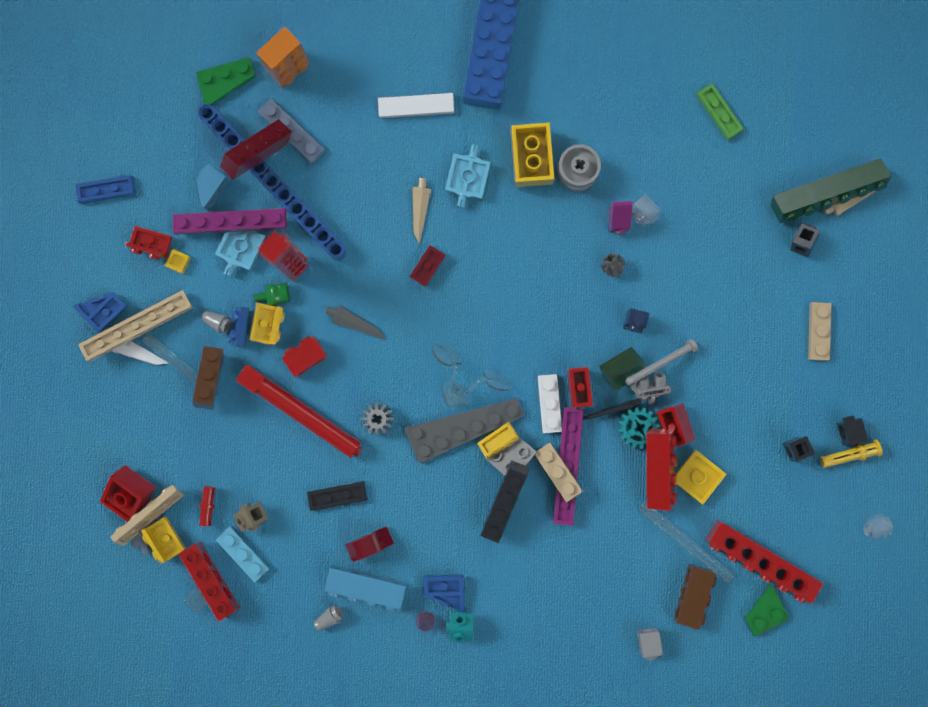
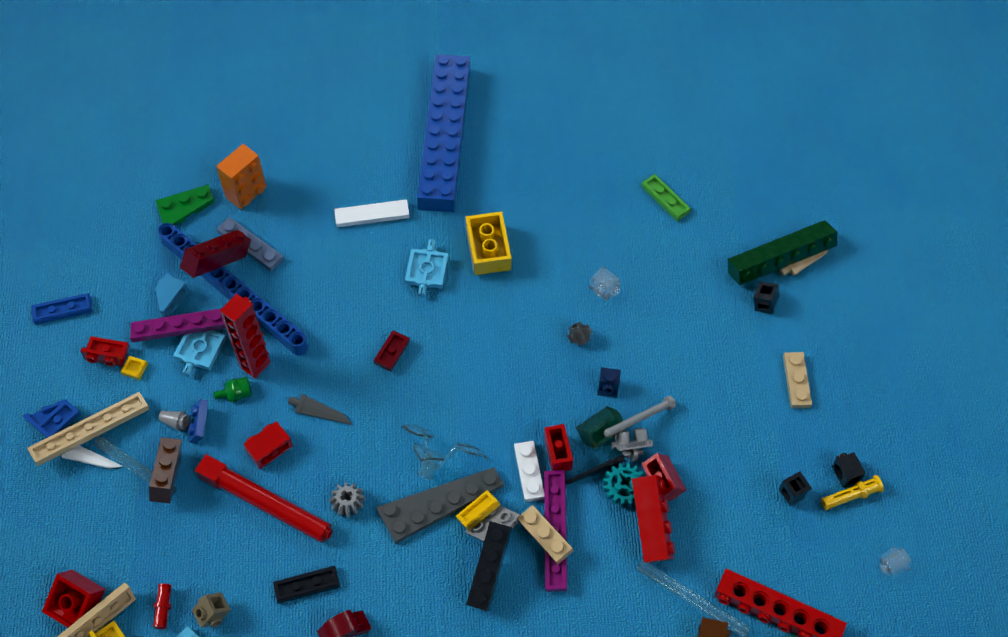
camera: 10 degrees left, 25 degrees down
yellow bracket [249,303,284,345] -> none
tan bar [412,178,431,245] -> none
light grey wheel [557,144,601,192] -> none
magenta slope [608,201,633,235] -> none
yellow plate [676,450,727,504] -> none

